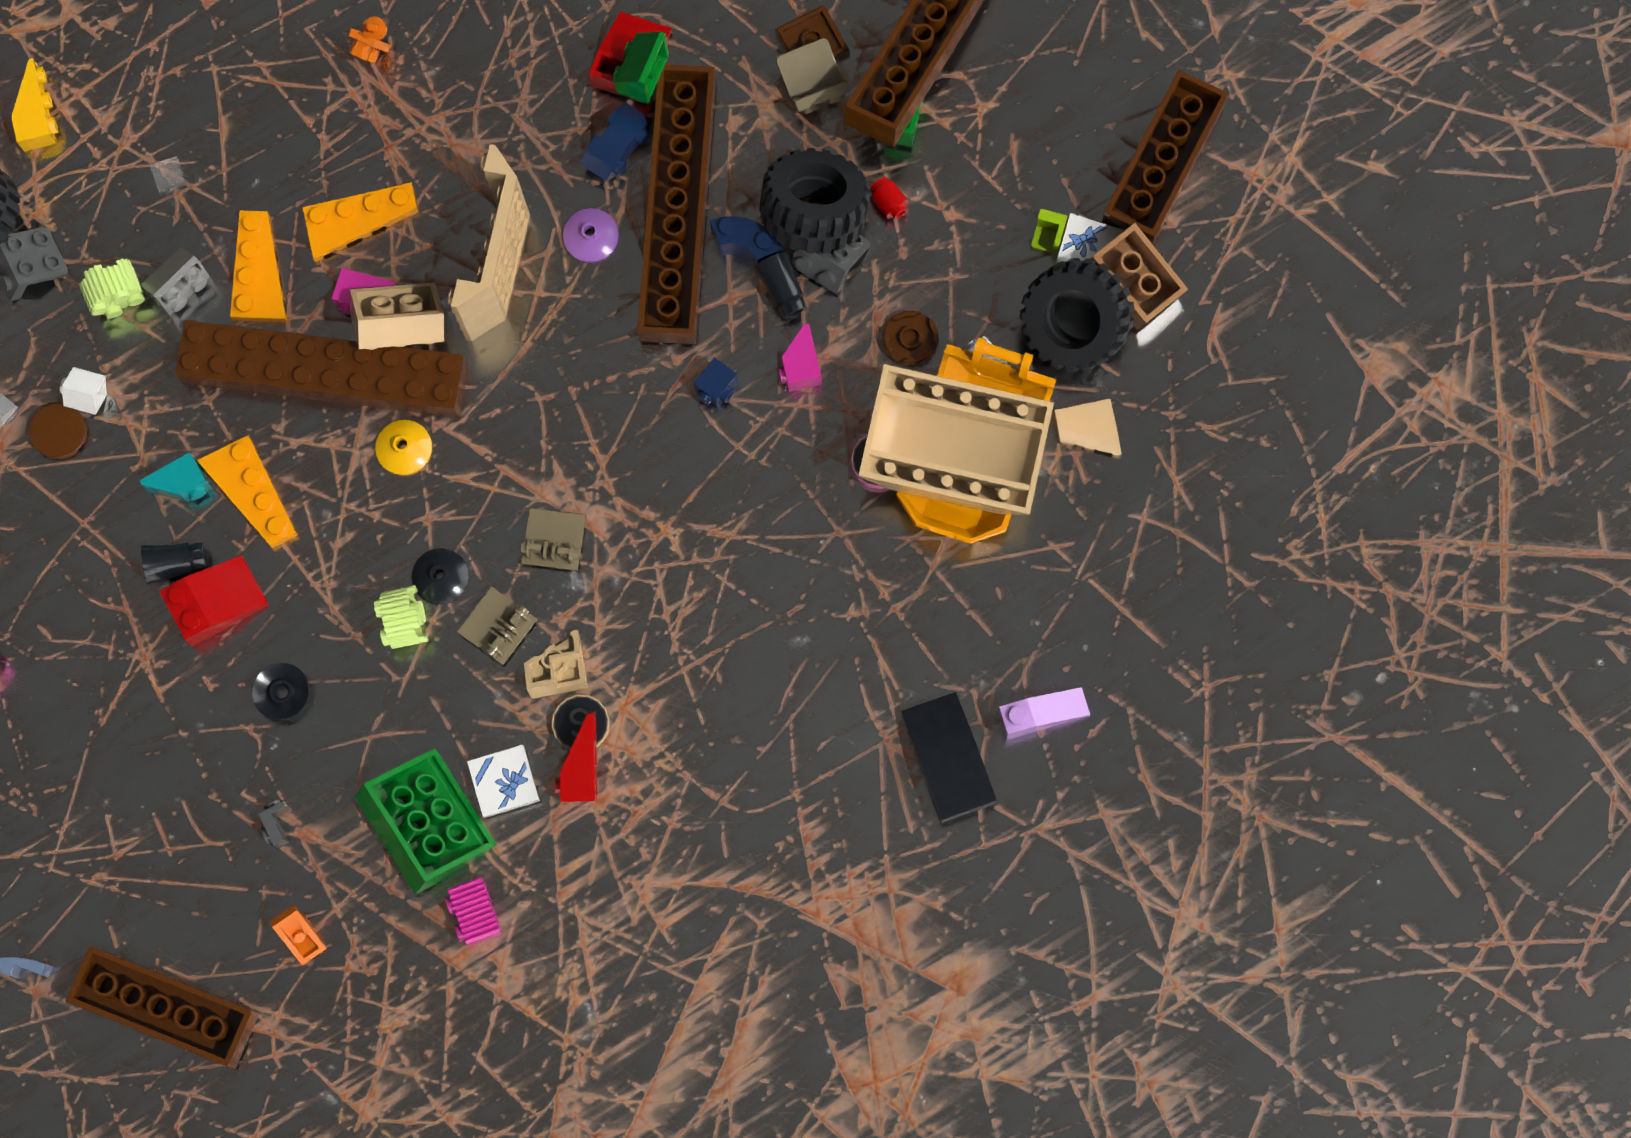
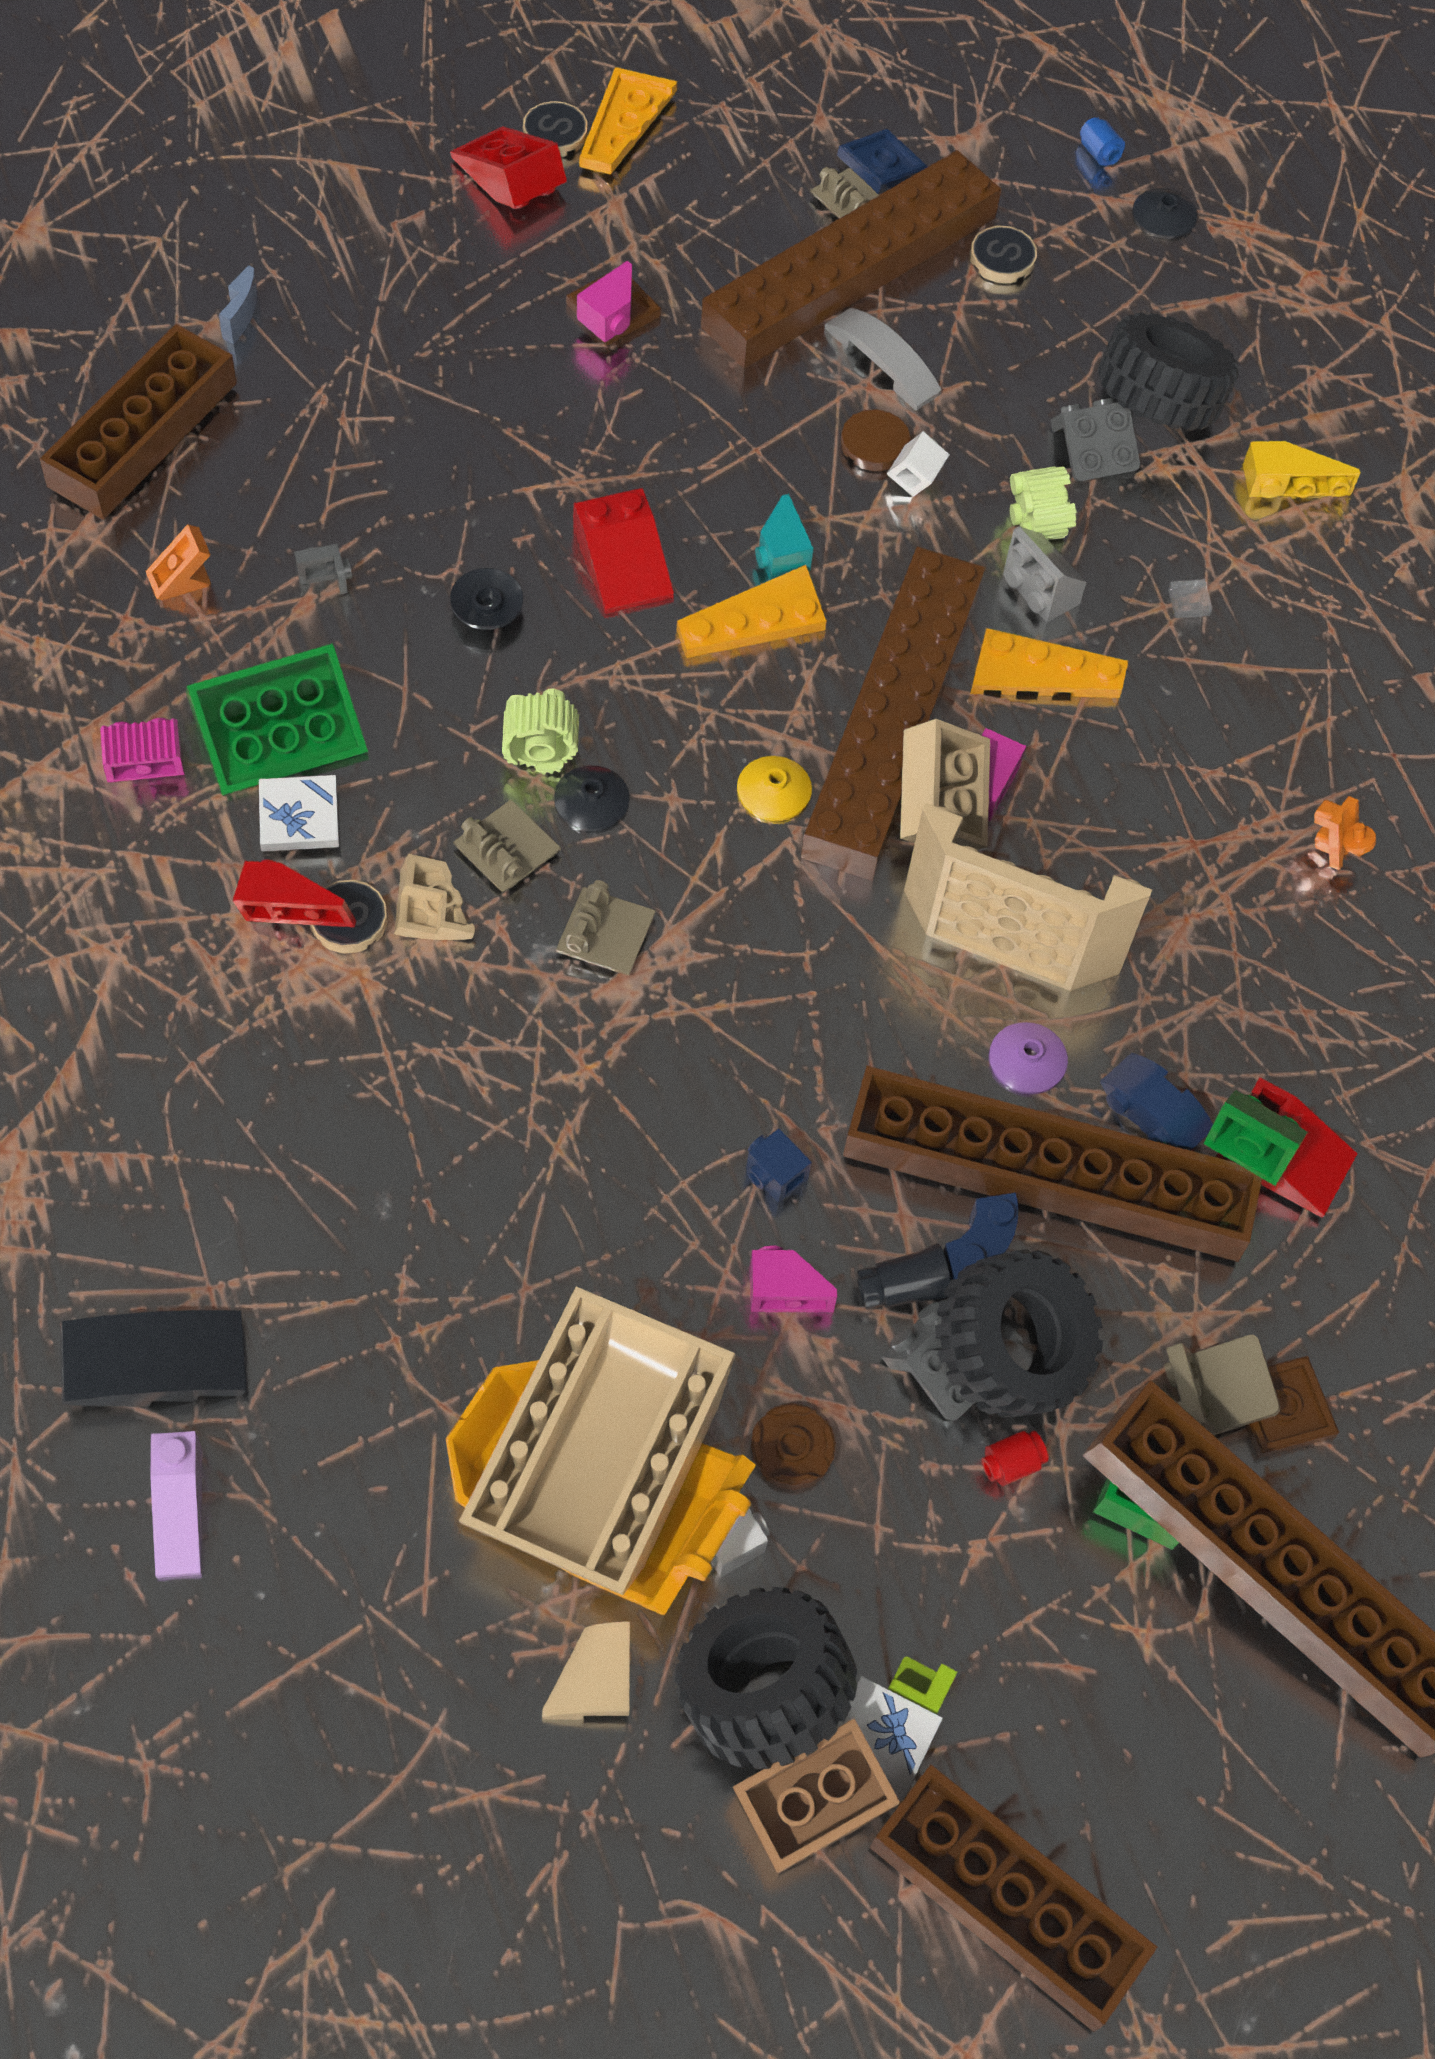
camera: 90 degrees right, 15 degrees down
black plant [141,542,207,585] -> none
light orange wing [303,182,419,262] -> none

